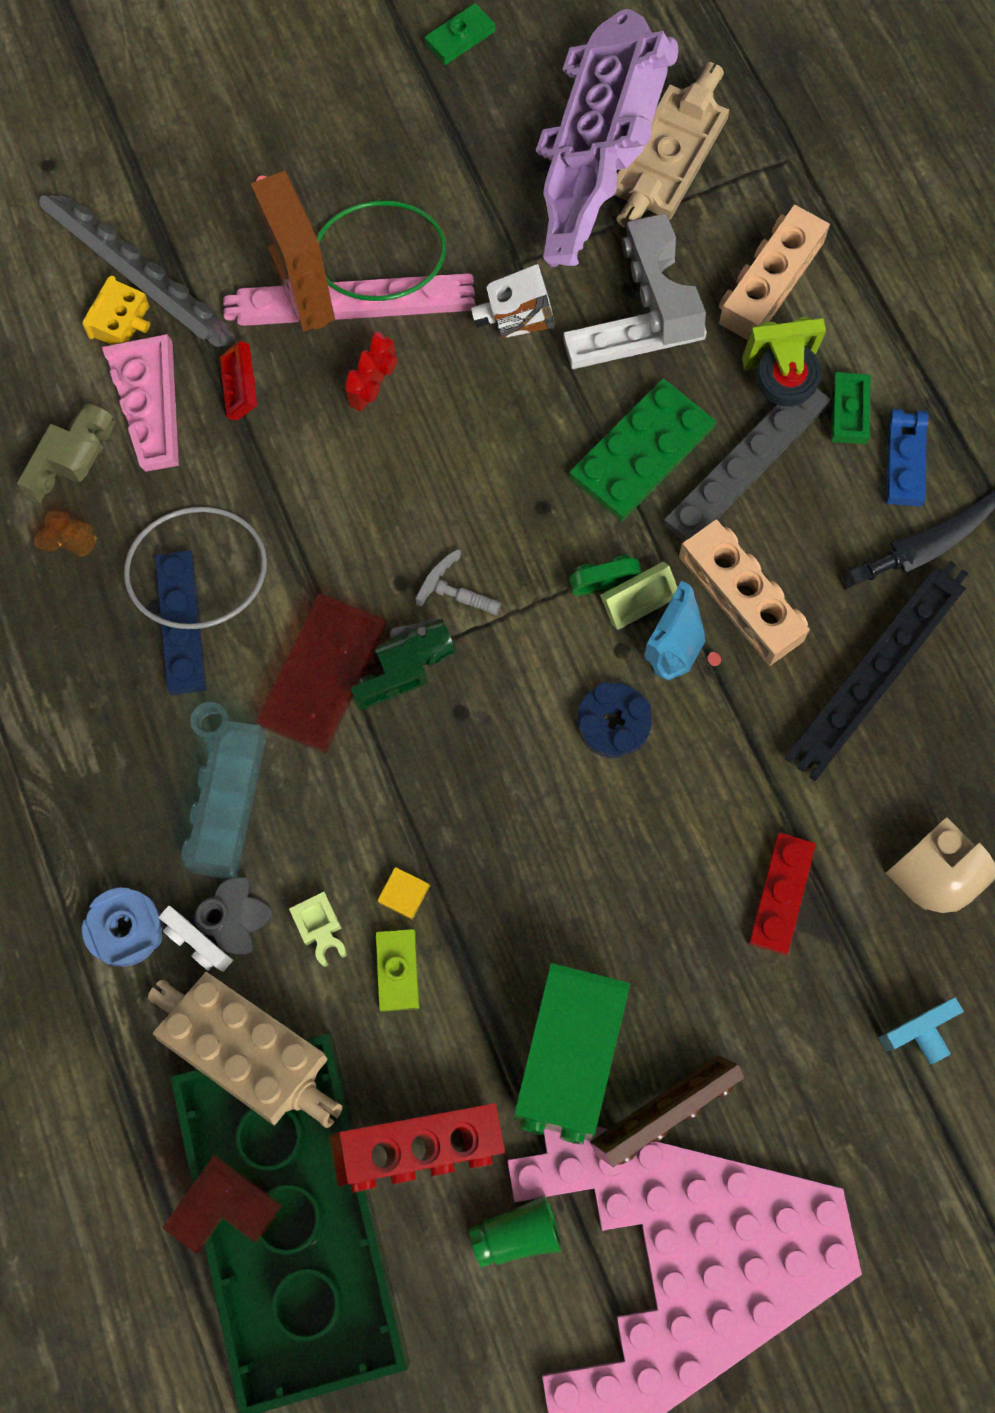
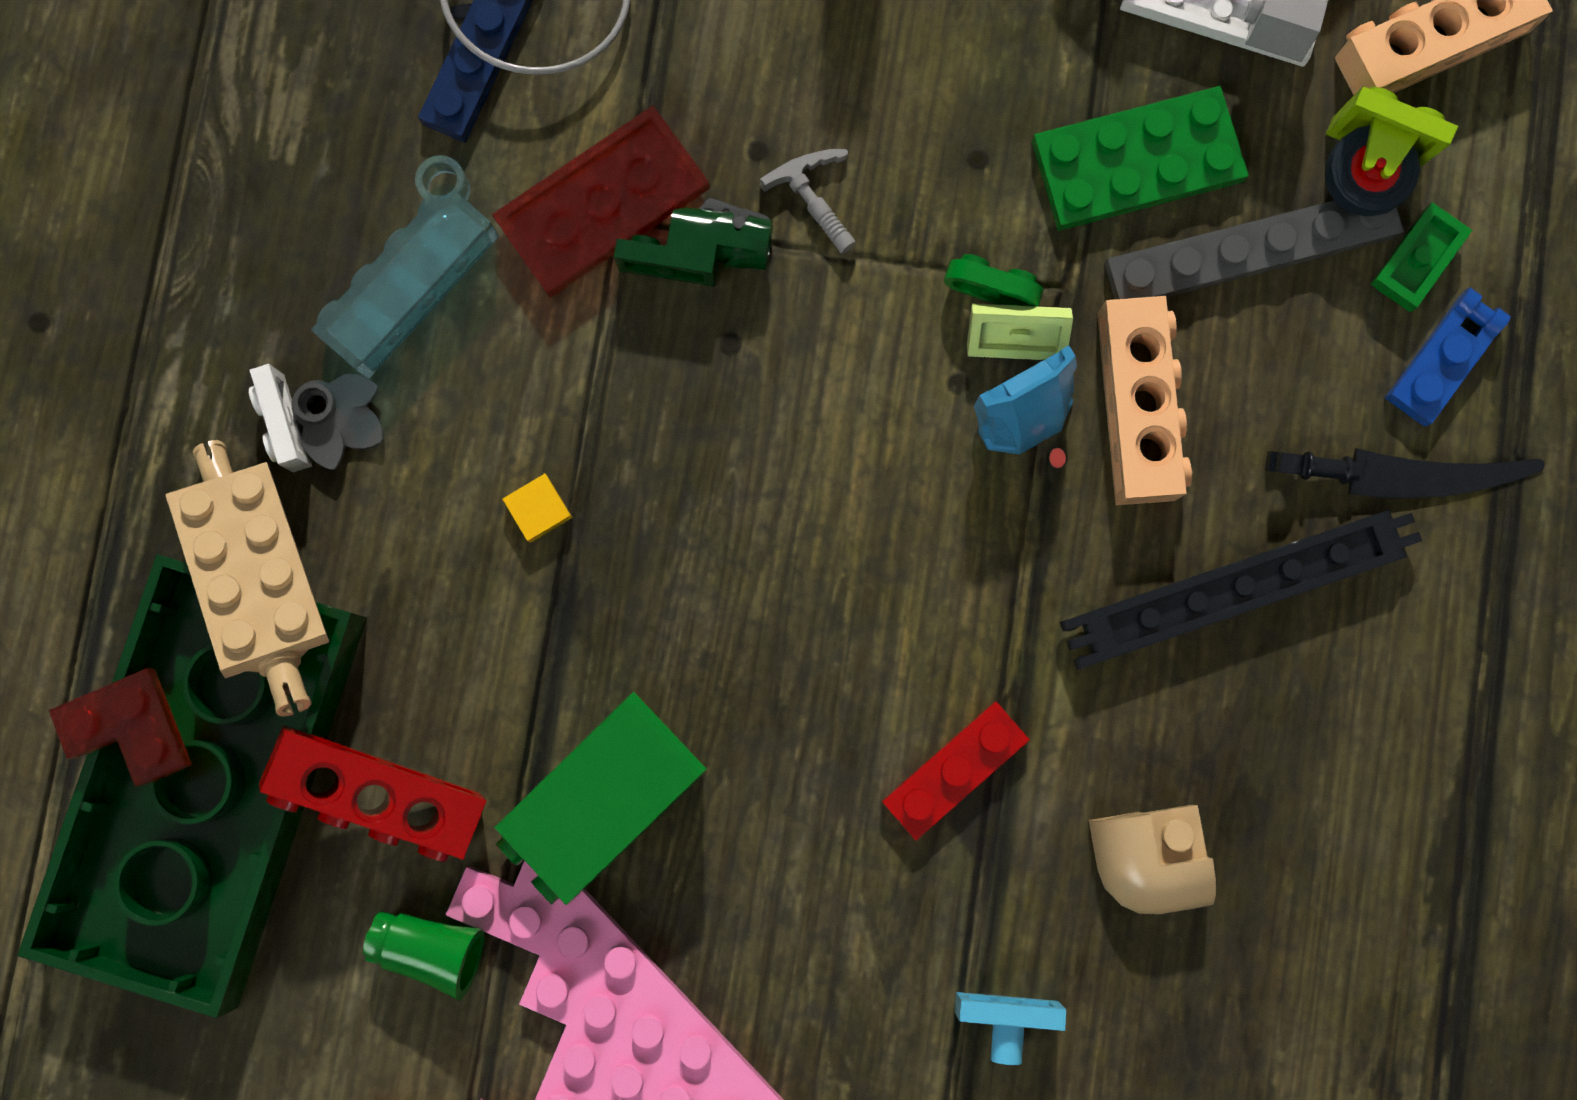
camera: 30 degrees right, 10 degrees up
medium blue plate [82,887,163,967] -> none
yellowish green plate [289,892,347,967] -> none
lime plate [376,929,420,1012] -> none
dark blue plate [577,682,652,758] -> none
reddish brown plate [590,1055,744,1167] -> none

